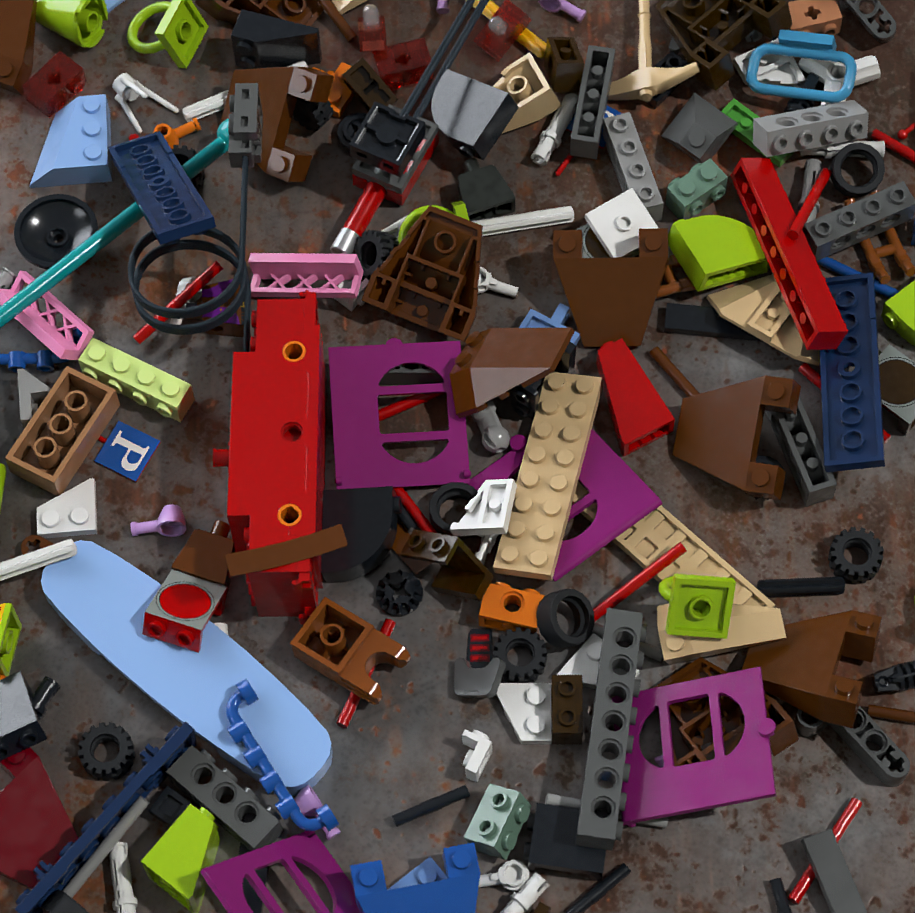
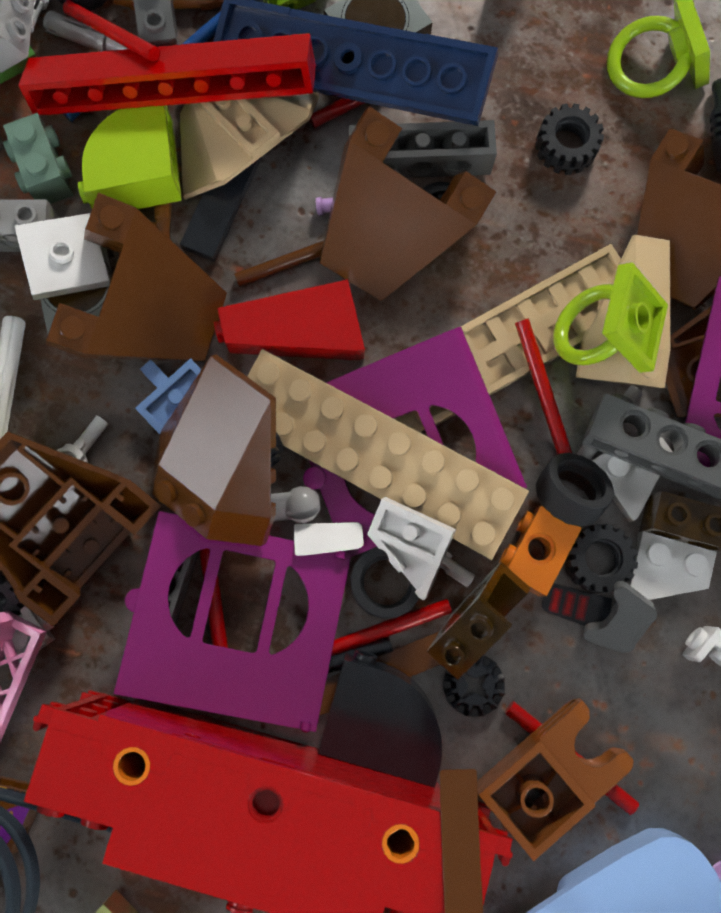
camera: 80 degrees left, 15 degrees up
black axle [757,577,845,597] -> none
none -> white sticker [294,522,364,556]

